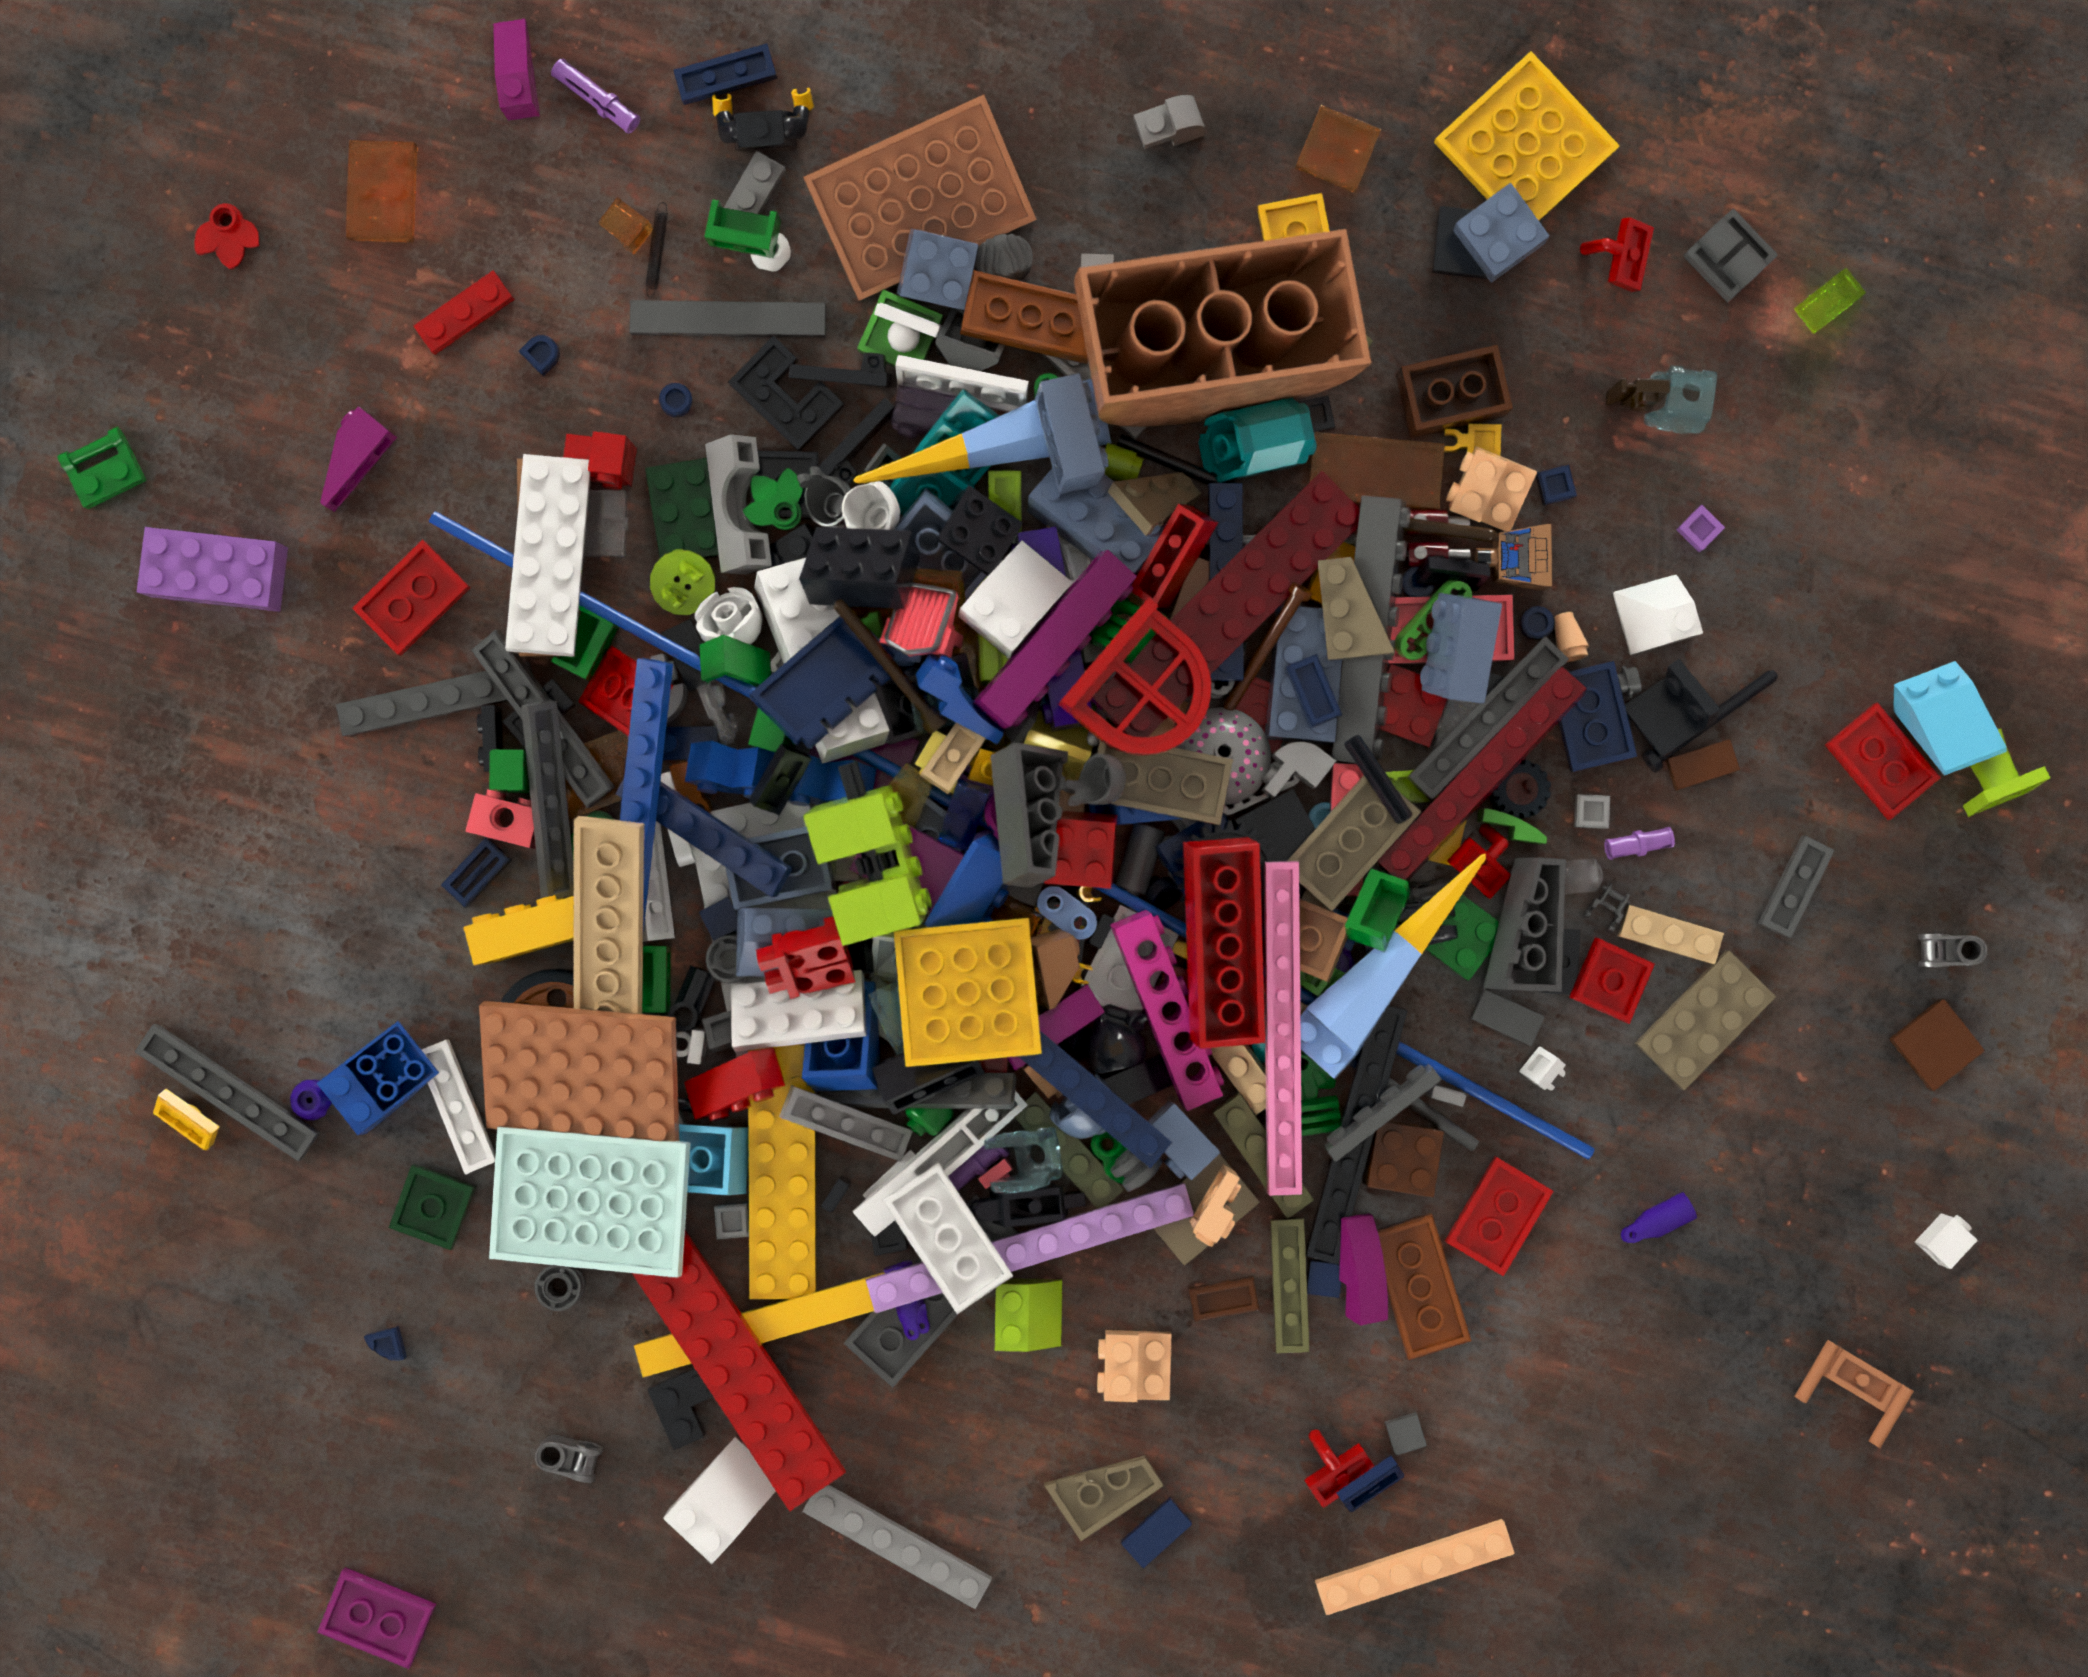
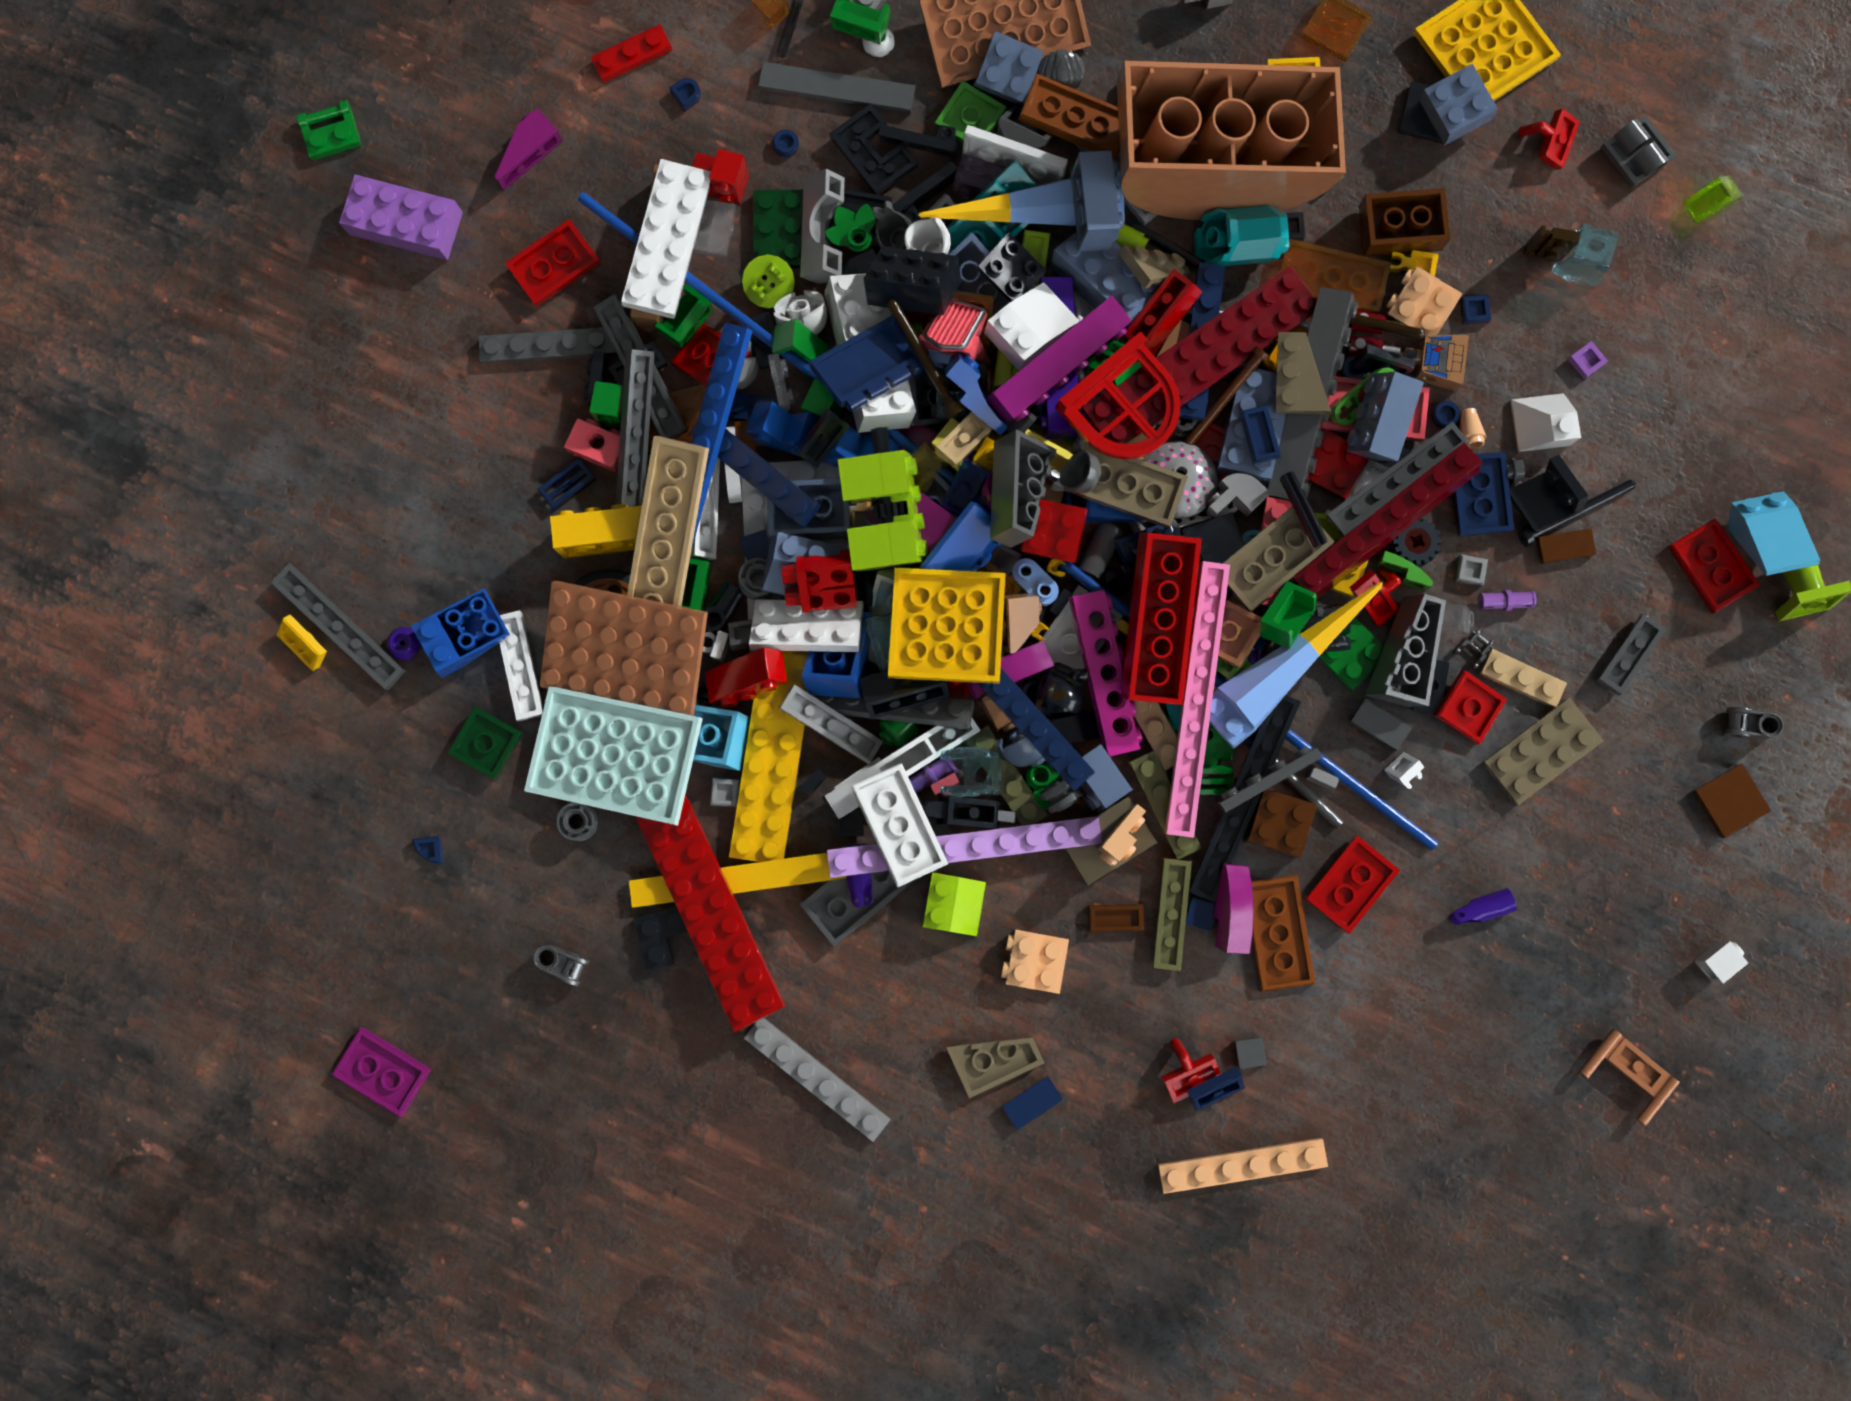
camera: 15 degrees right, 5 degrees down
white slope [663,1436,776,1564] -> none
white tile [874,303,942,353] -> none

